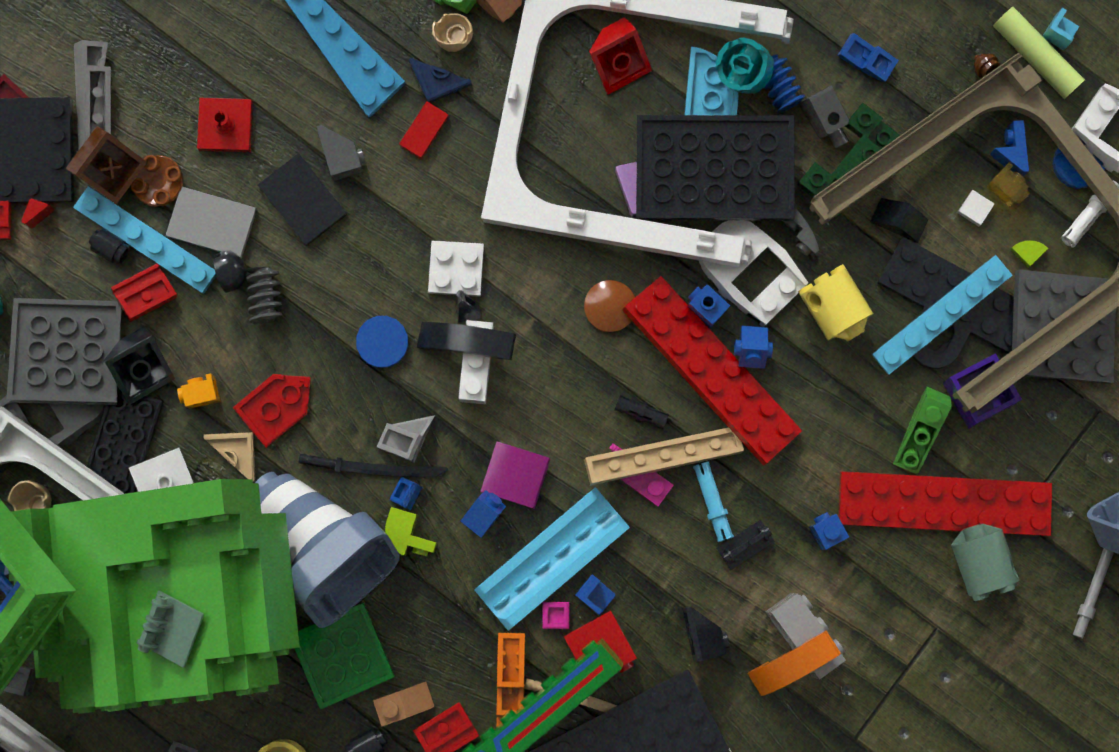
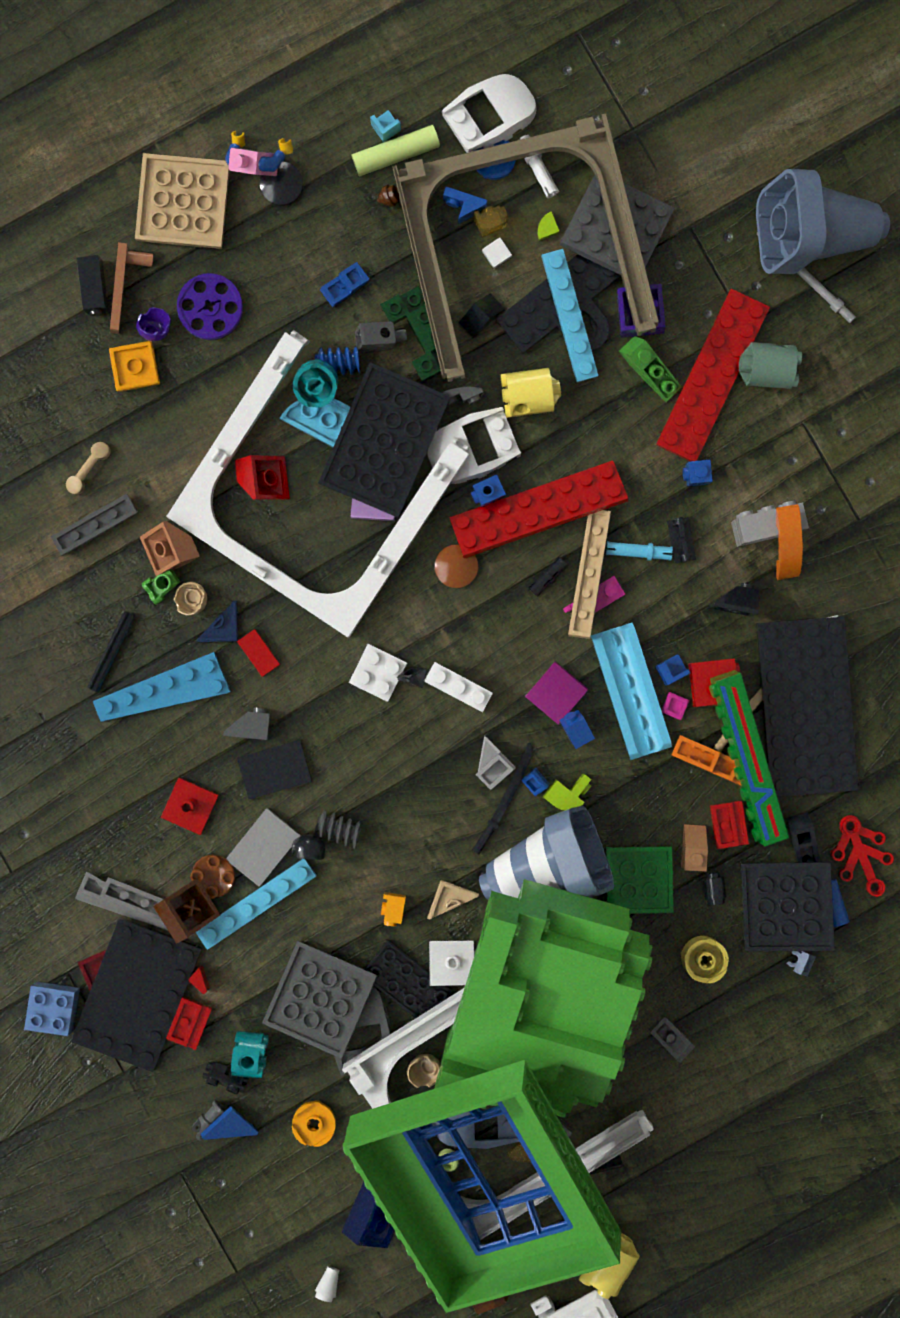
camera: 65 degrees left, 5 degrees up
black brick [89,228,130,264] -> none
black slope [104,327,175,405] -> none
red plate [111,263,177,322] -> none
sand green hinge [136,591,204,668] -> none
red tile [233,374,311,448] -> none
blue tile [356,316,408,368] -> none
black slope [417,322,516,360] -> none
blue brick [734,326,773,369] -> none

